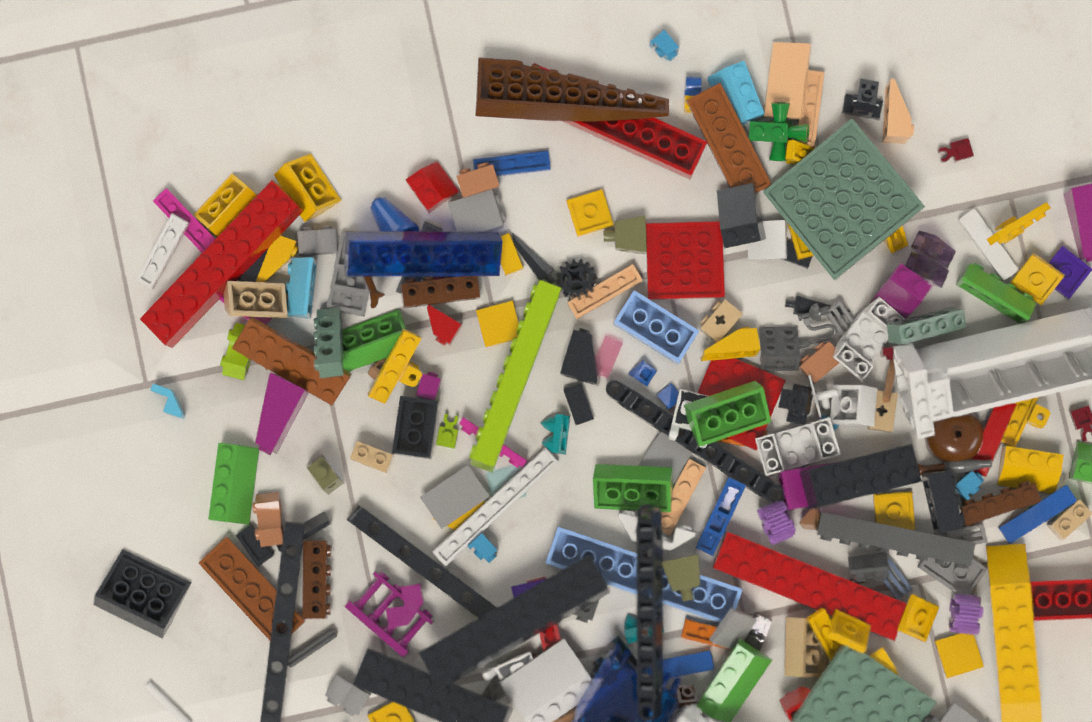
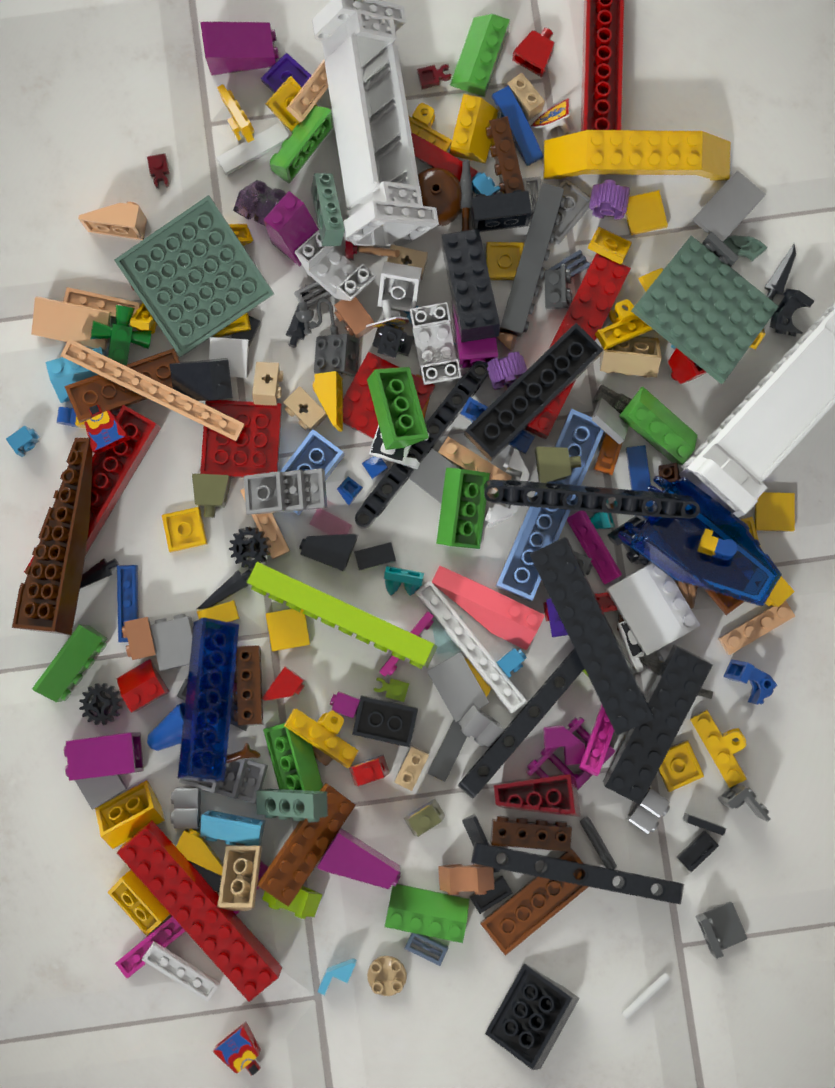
camera: 90 degrees left, 0 degrees up
yellow tile [828,609,871,653] -> none
black tile [842,78,883,120] -> none
none -> bright green slope [32,624,108,702]
none -> light nougat plate [60,339,245,441]
none -> magenta slope [64,732,144,781]
none -> light grey tile [75,775,127,810]
none -> black gear [79,683,123,725]
none -> black bar [80,558,119,589]
none -> torso [85,405,131,455]
none -> torso [213,1021,261,1076]
none -> light grey slope [244,468,327,515]
none -> tan brick [252,362,283,406]
none -> light nougat plate [287,59,328,123]
none -> red torso [349,755,390,786]
none -> tan dish [367,956,407,996]
none -> sand blue tile [405,933,449,966]
none -> dark grey tile [428,720,467,782]
none -> coral wedge [432,566,545,650]
none -> light grey brick [458,705,505,748]
none -> black brick [464,323,604,462]
none -> dark red wedge [494,774,581,817]
none -> shield [530,98,570,133]
none -> dark pink plate [567,511,622,585]
none -> dark pink plate [579,704,614,776]

